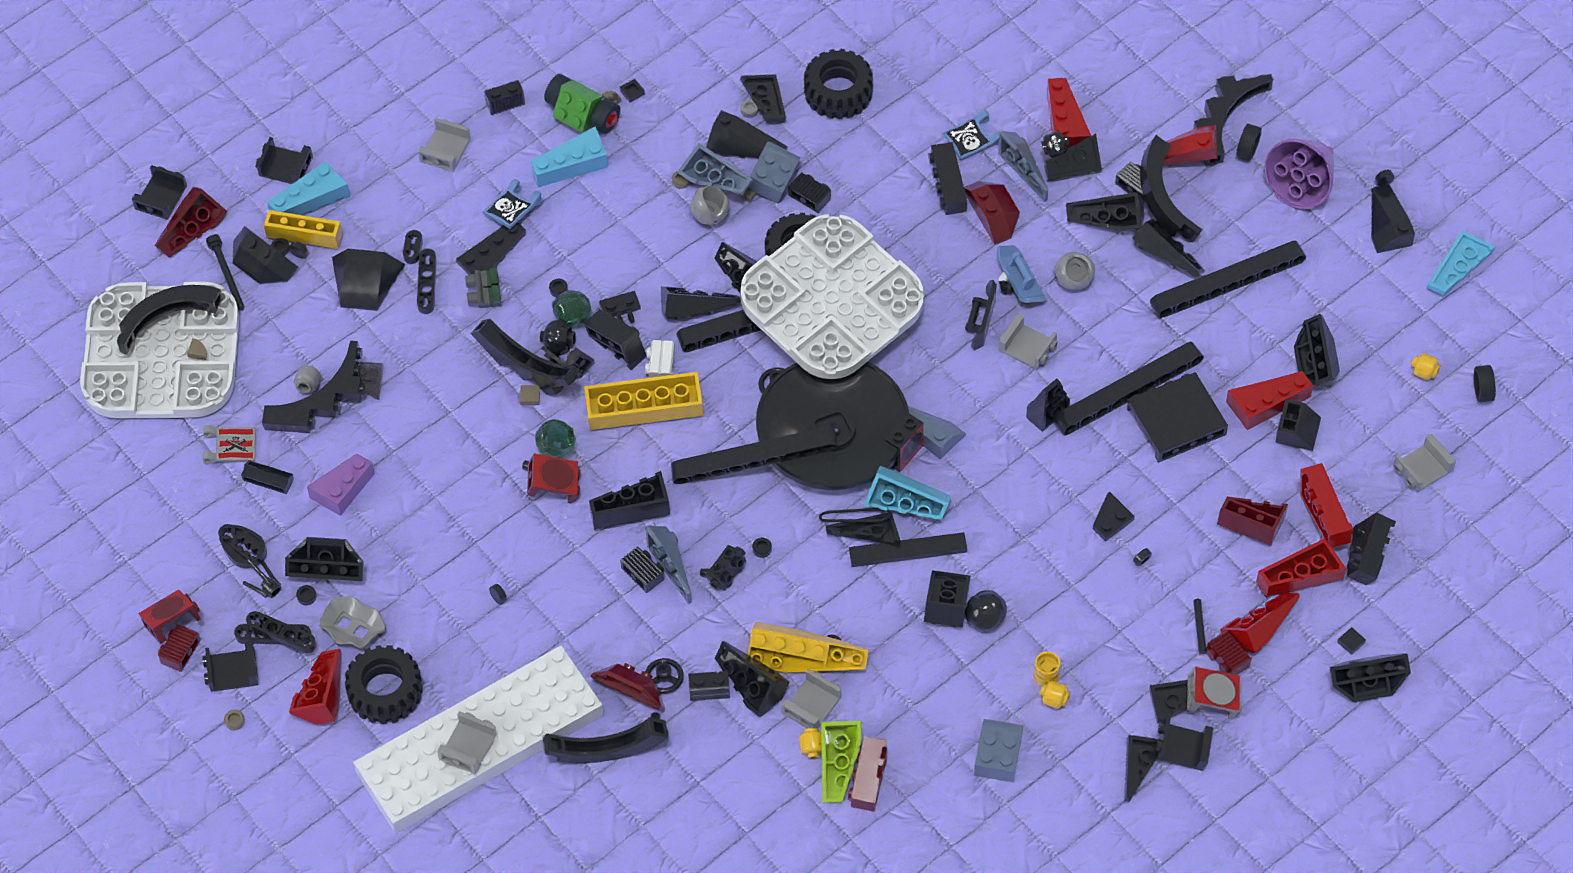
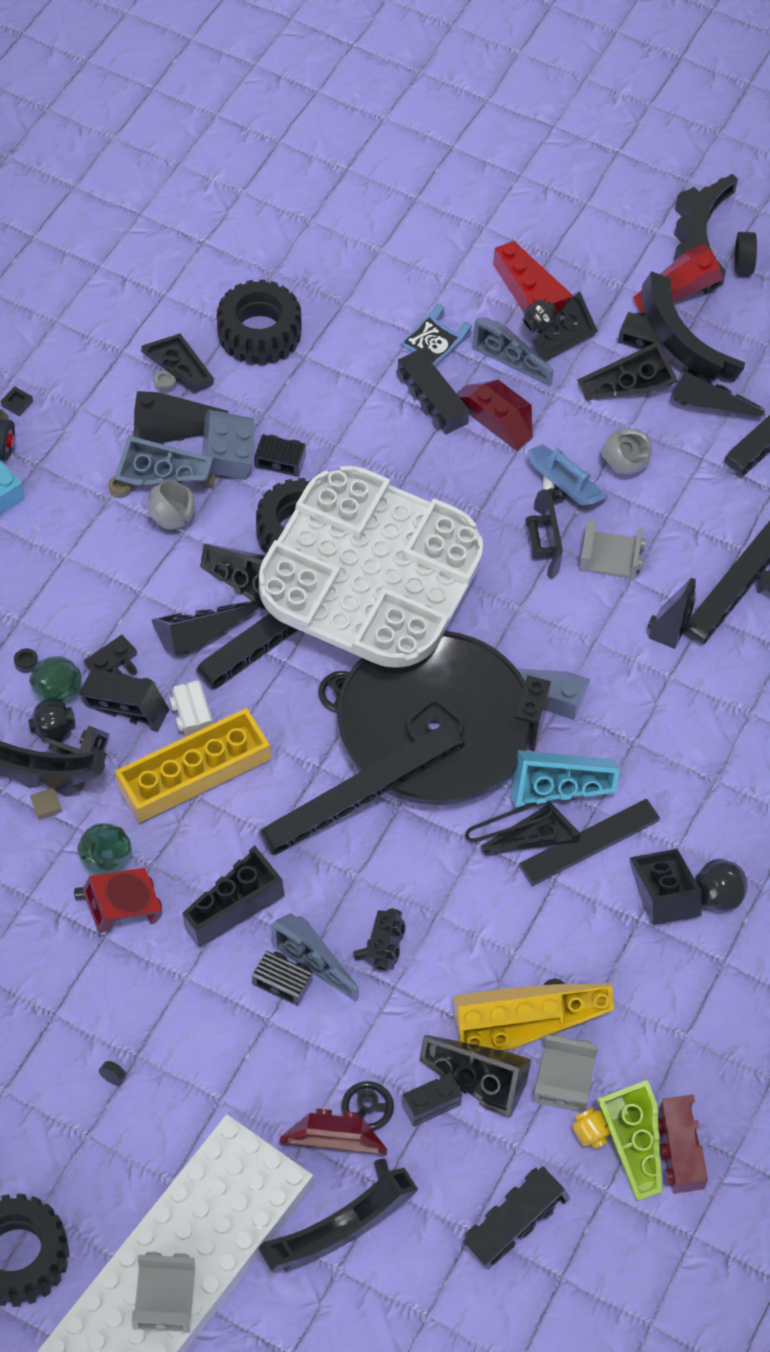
camera: 25 degrees left, 0 degrees up
black tile [752,537,772,558] -> none
none -> black wedge [463,1166,570,1270]

